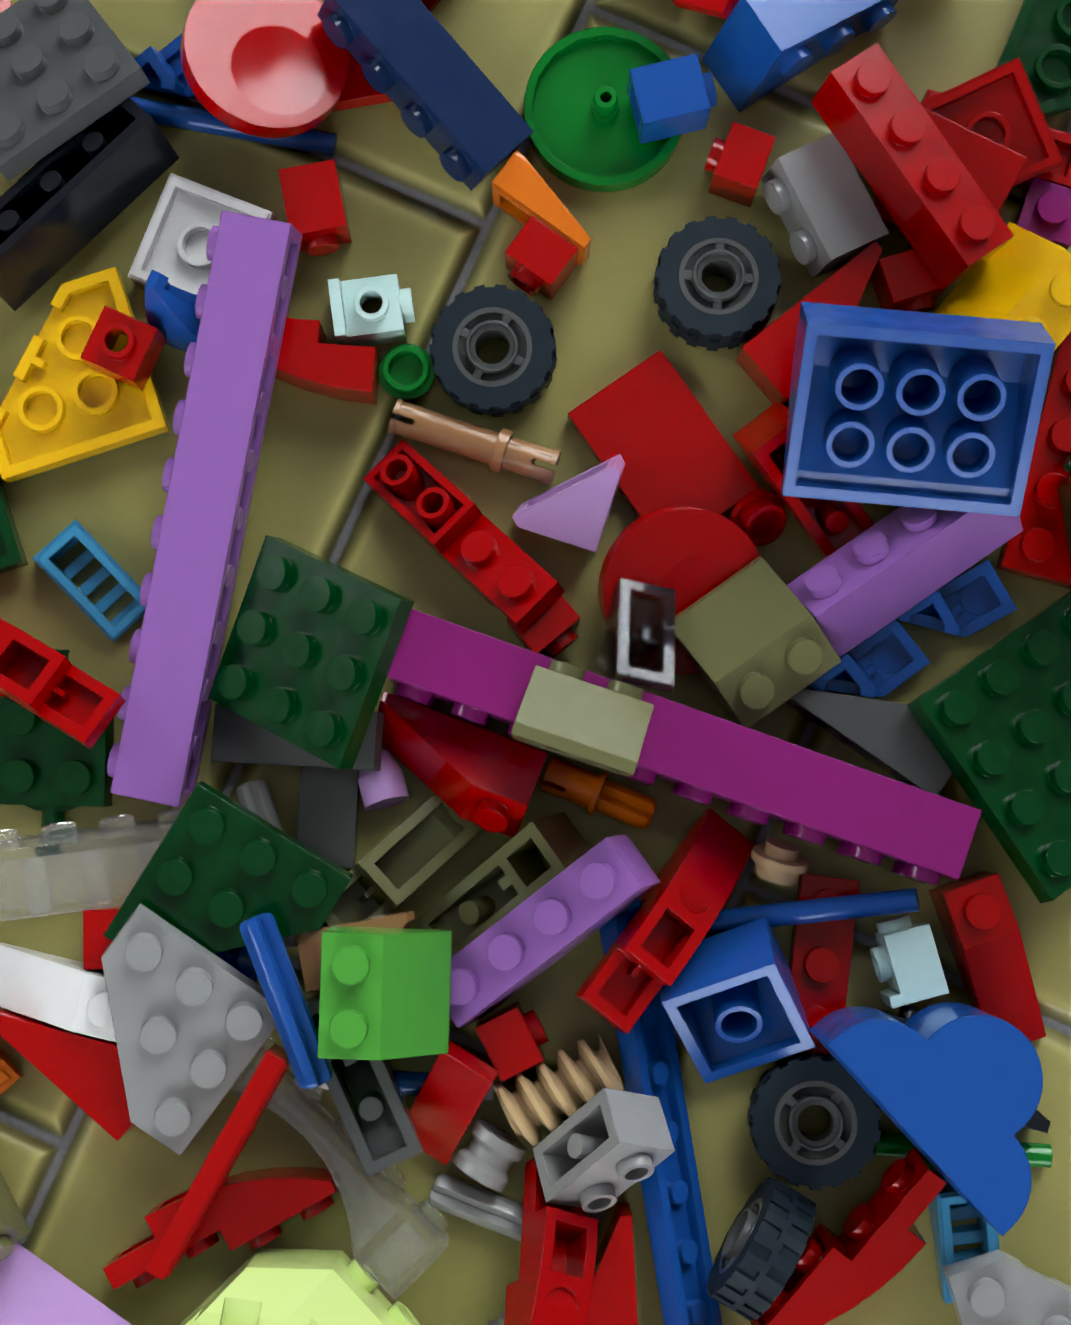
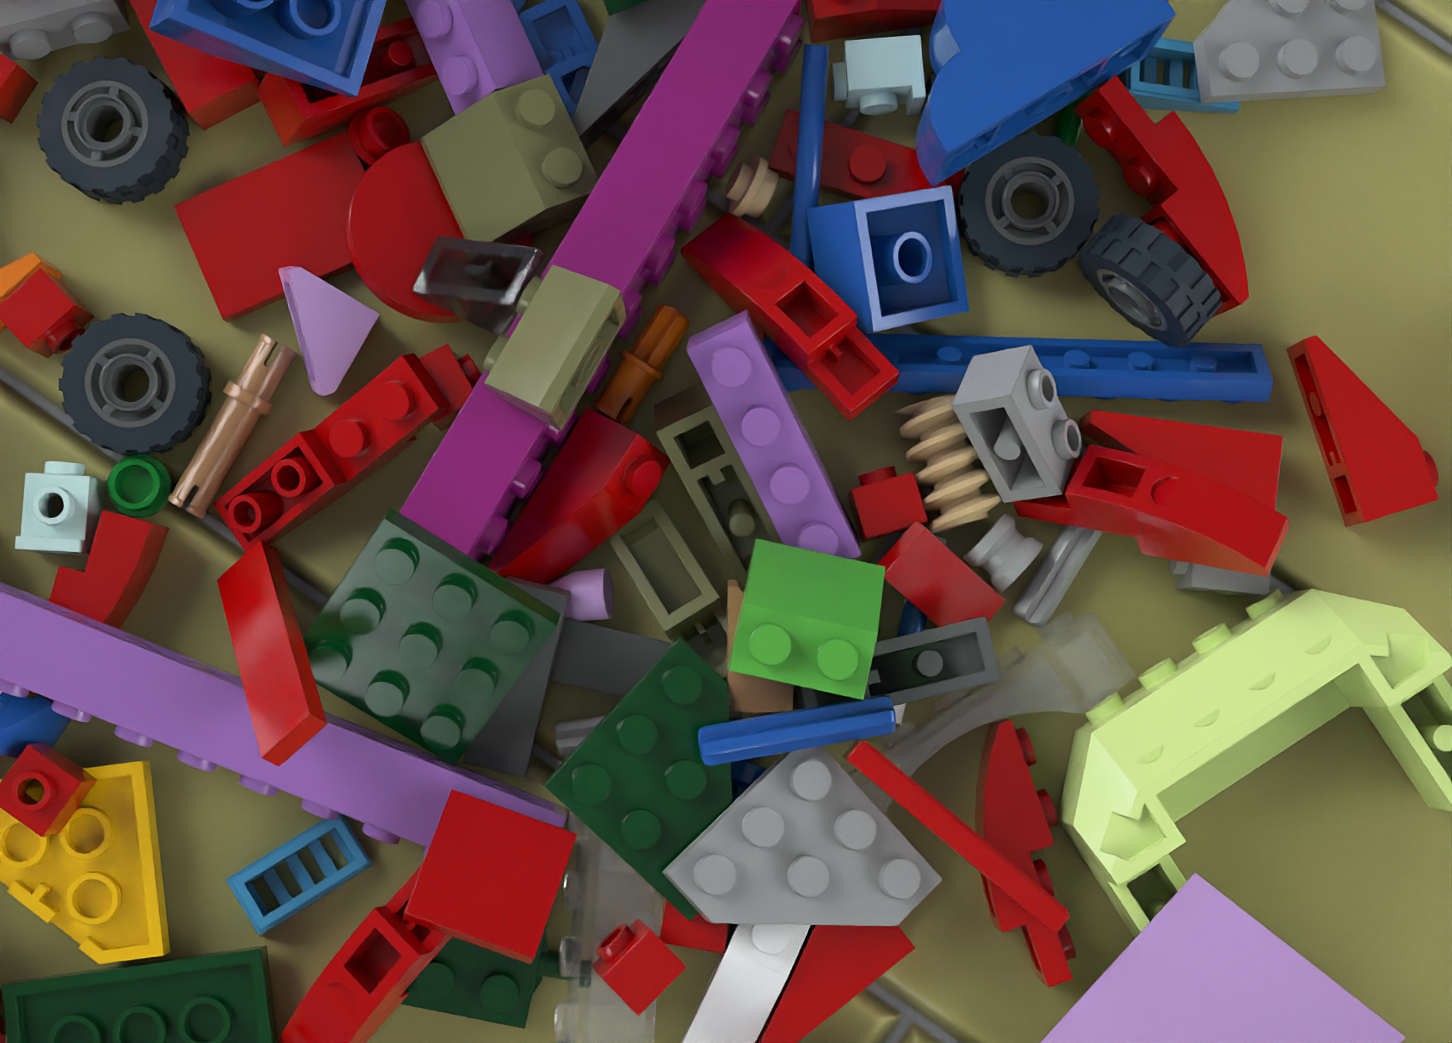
camera: 85 degrees left, 0 degrees up
none -> red tile [217,539,327,767]
none -> red tile [402,789,577,964]
none -> red plate [591,918,687,1016]

